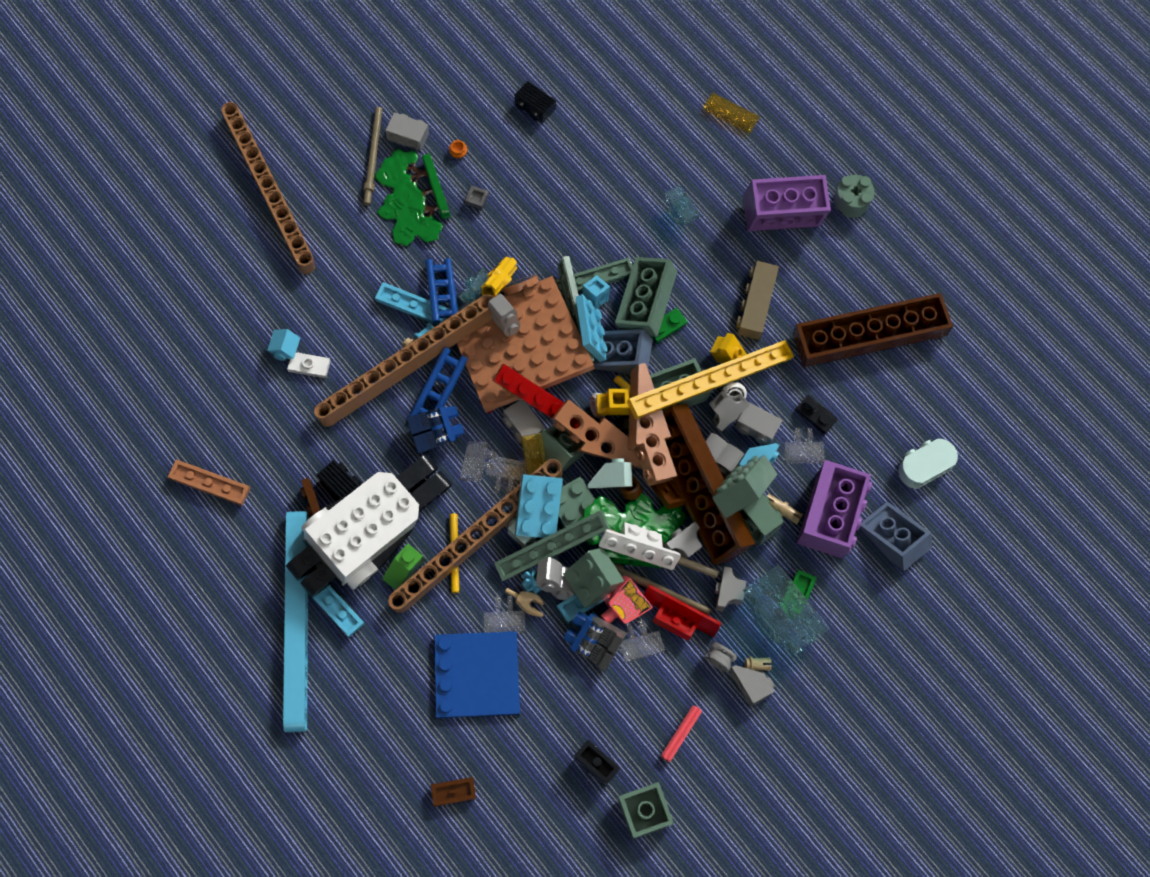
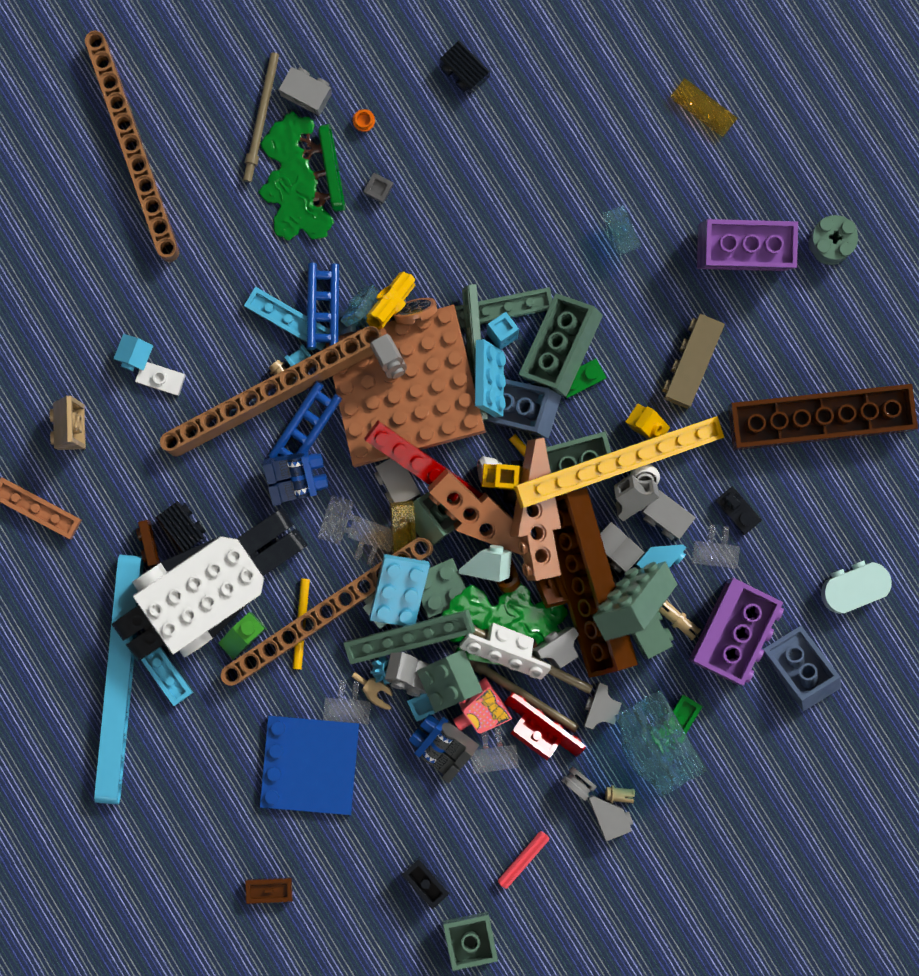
camera: 15 degrees right, 15 degrees up
none -> tan slope [50,396,86,450]

